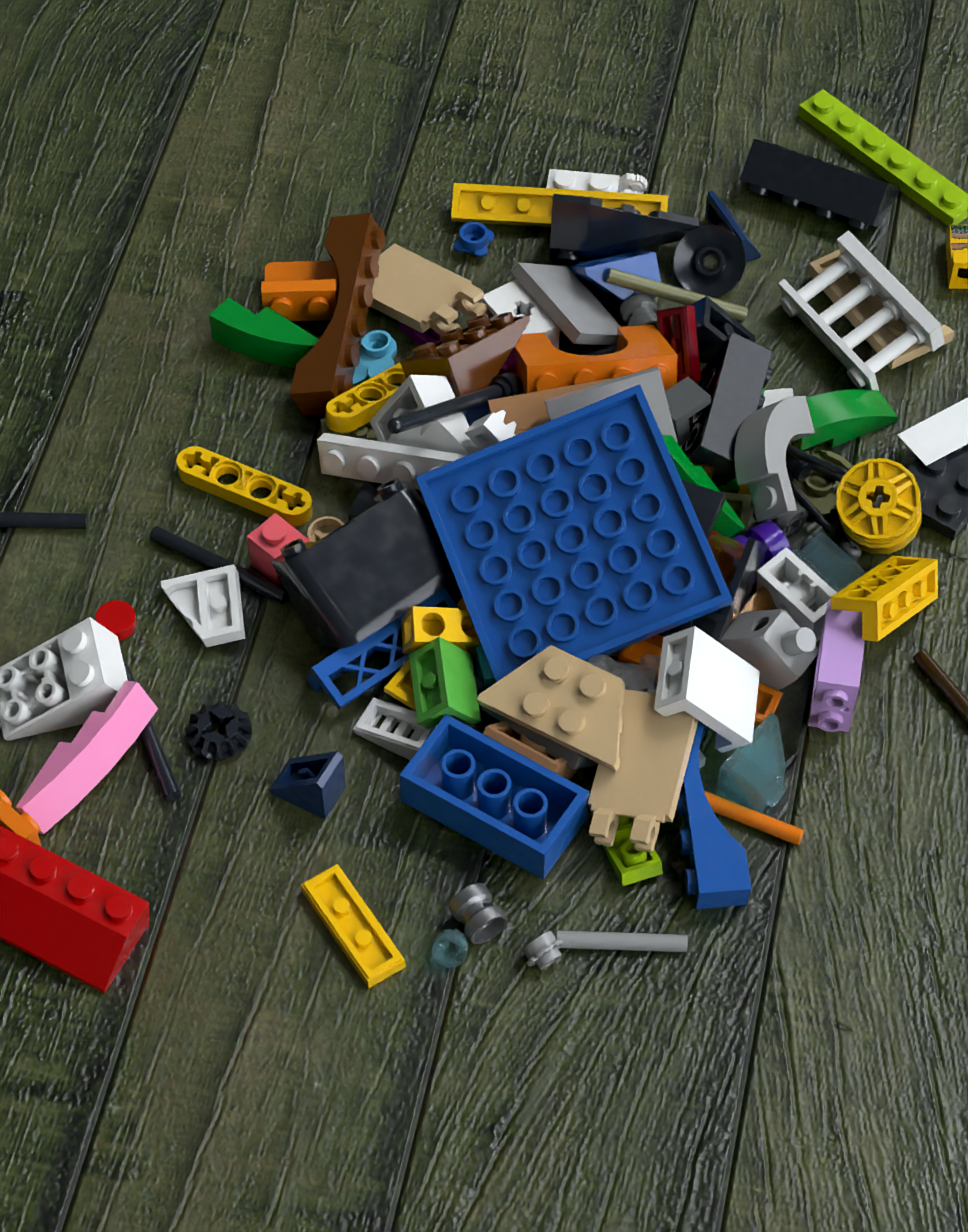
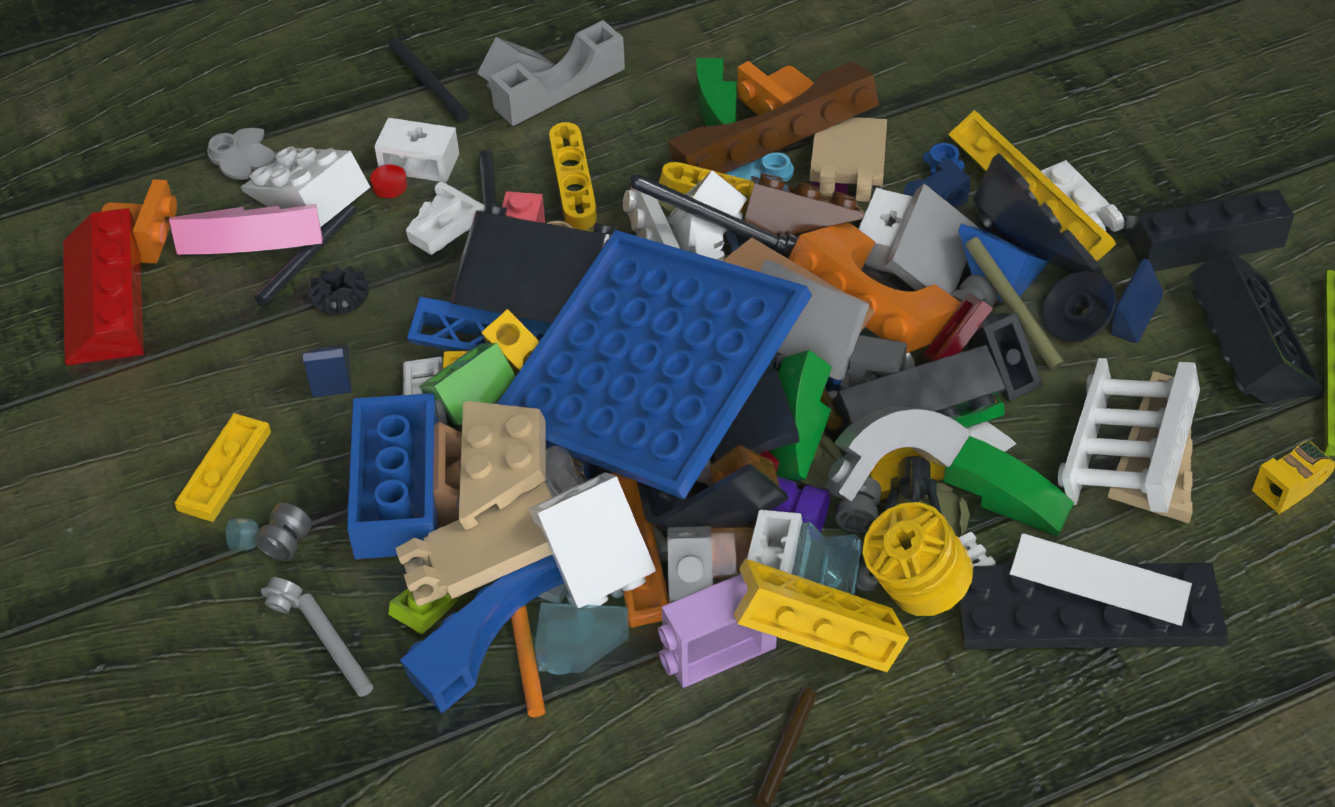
camera: 55 degrees right, 5 degrees down
none -> white brick [374,118,459,182]
none -> light grey slope [477,37,556,89]
none -> light grey arch [490,20,625,126]
none -> dark blue leg [903,158,971,208]
none -> black slope [1121,190,1294,272]

